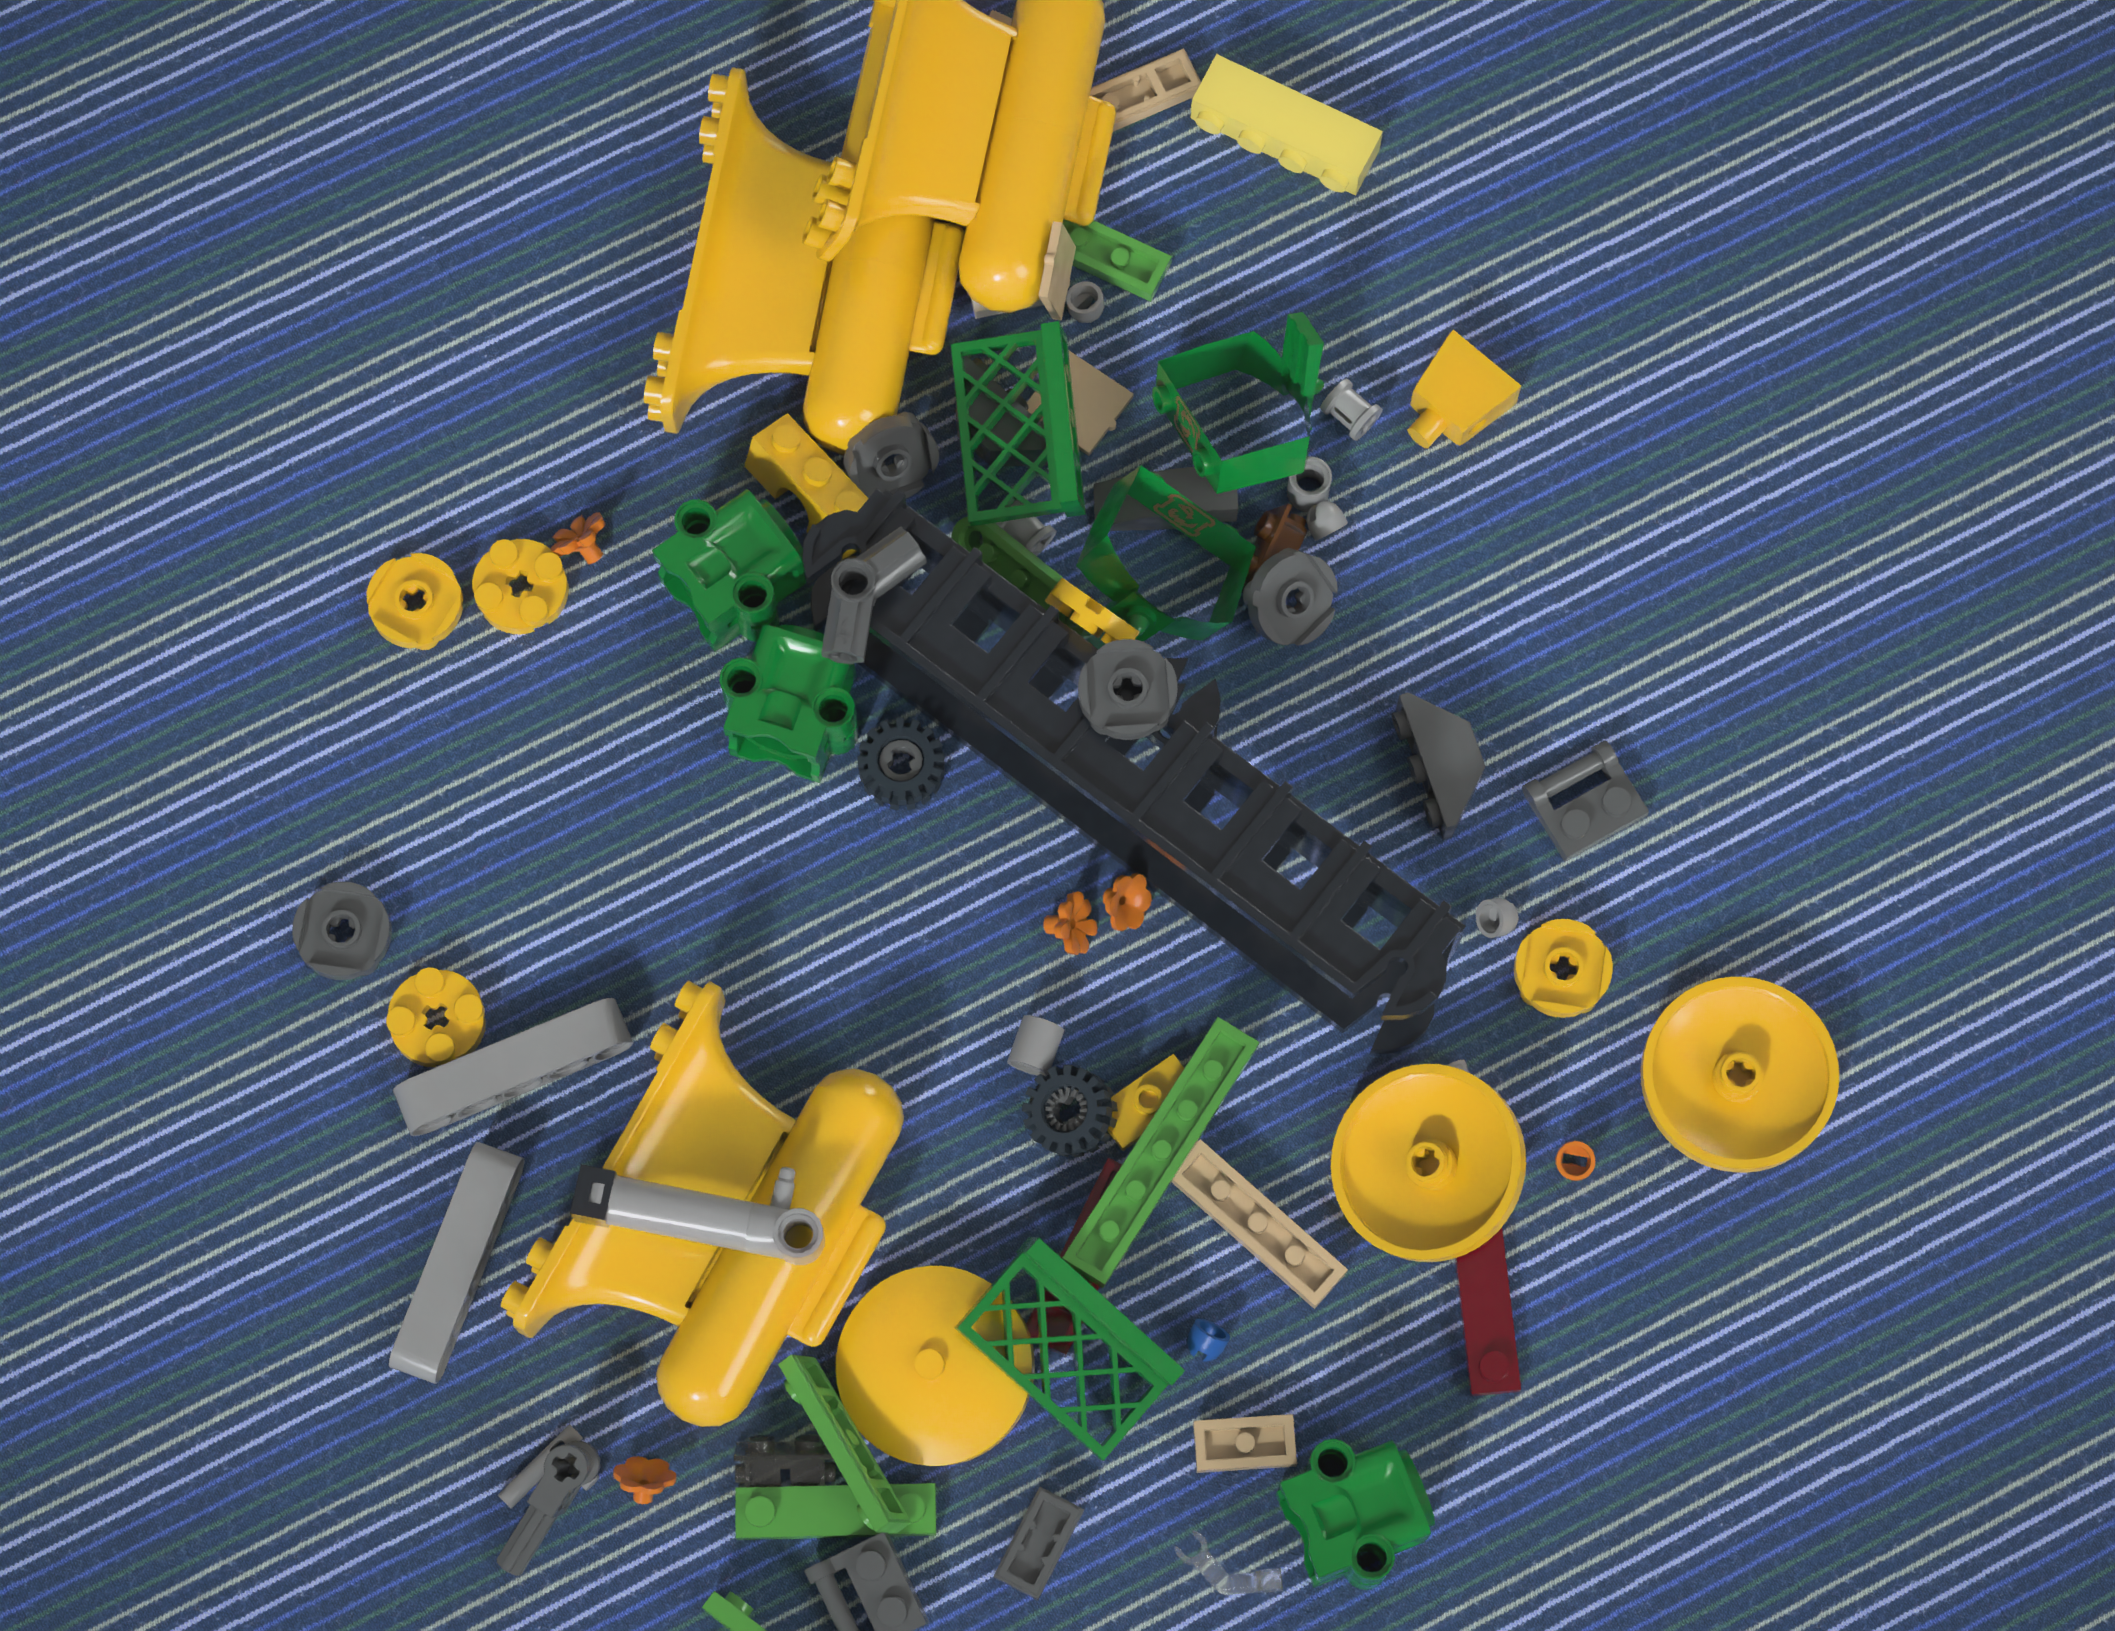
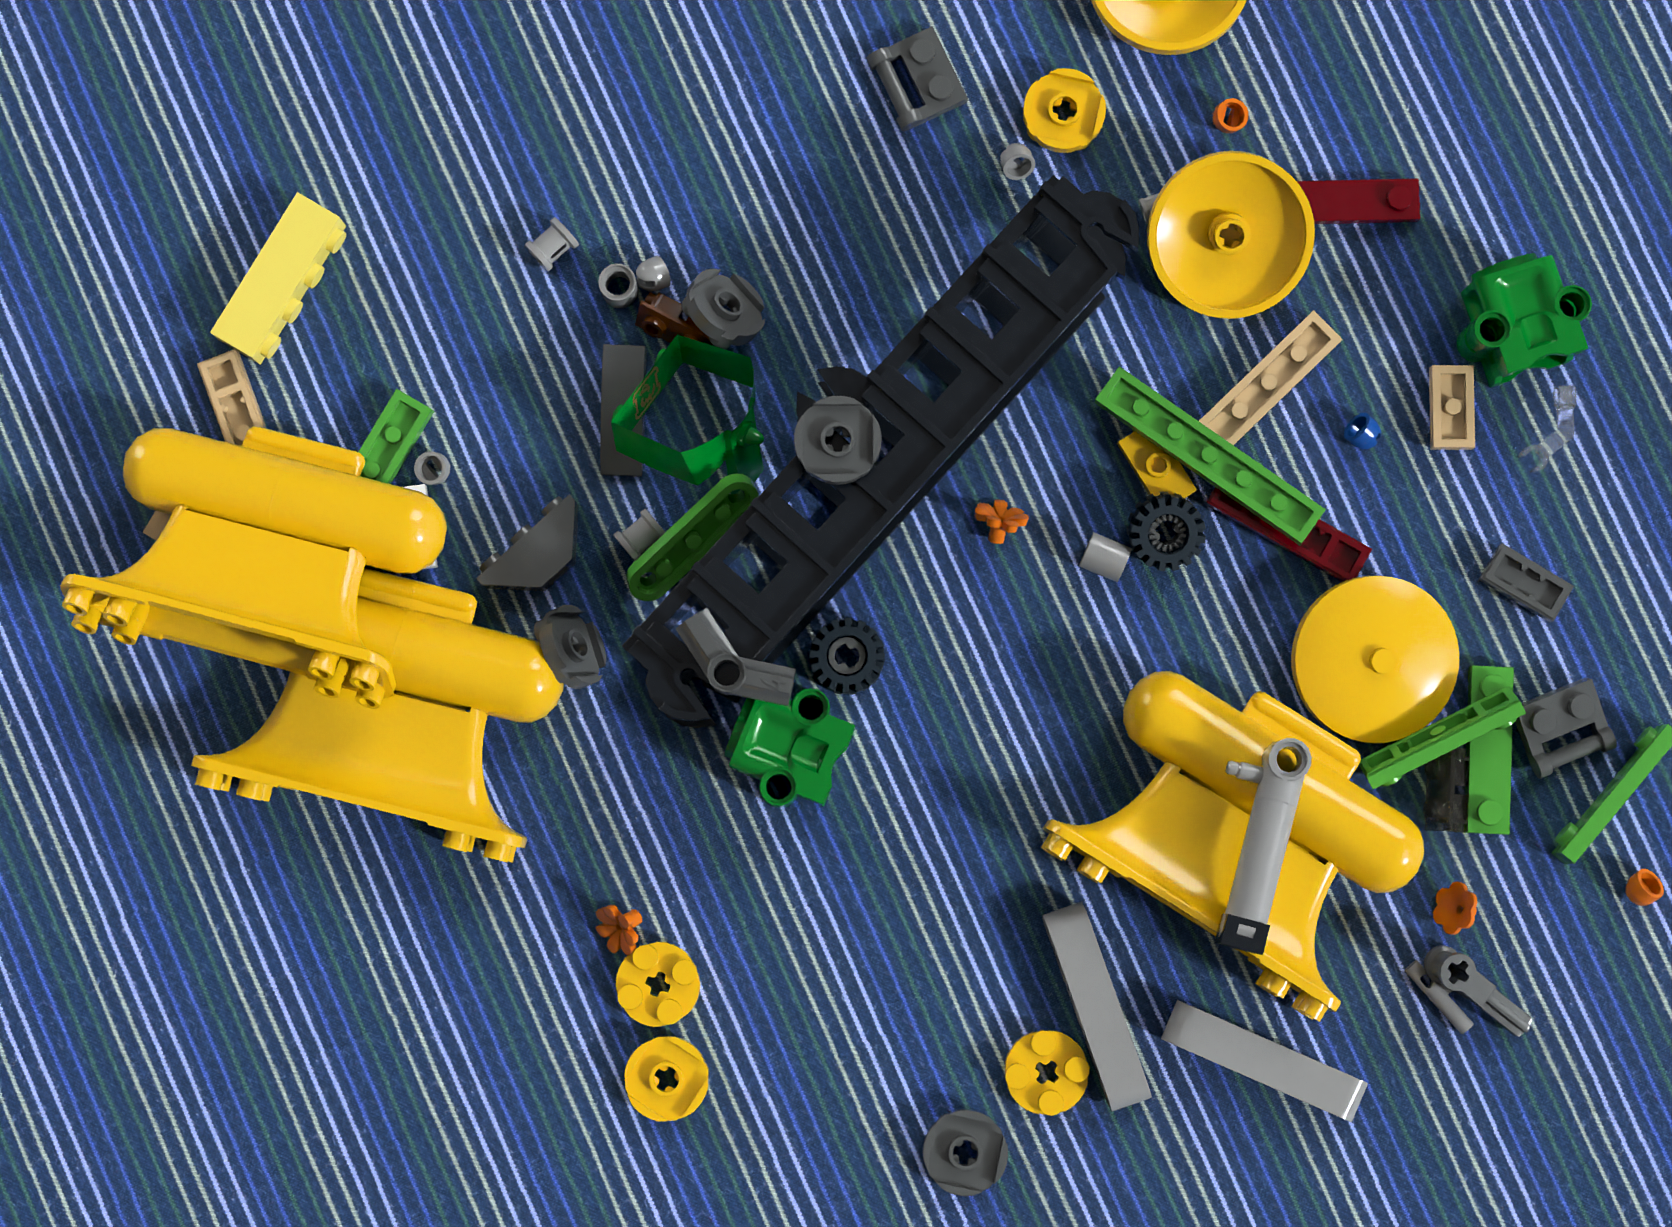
camera: 85 degrees left, 10 degrees up
green piece [652,488,806,652] -> none
yellow arch [744,413,869,564] -> none
green fence [951,321,1086,526] -> none
green fence [954,1237,1185,1461] -> none
tan piece [1027,350,1134,456] -> none
tan piece [1038,221,1076,320] -> none
yellow plate [1045,578,1140,644] -> none
orange plant [1103,873,1152,931] -> none
green piece [1152,312,1324,494] -> none
dark grey slope [1392,692,1485,840] -> none
yellow torso [1407,330,1521,448] -> none

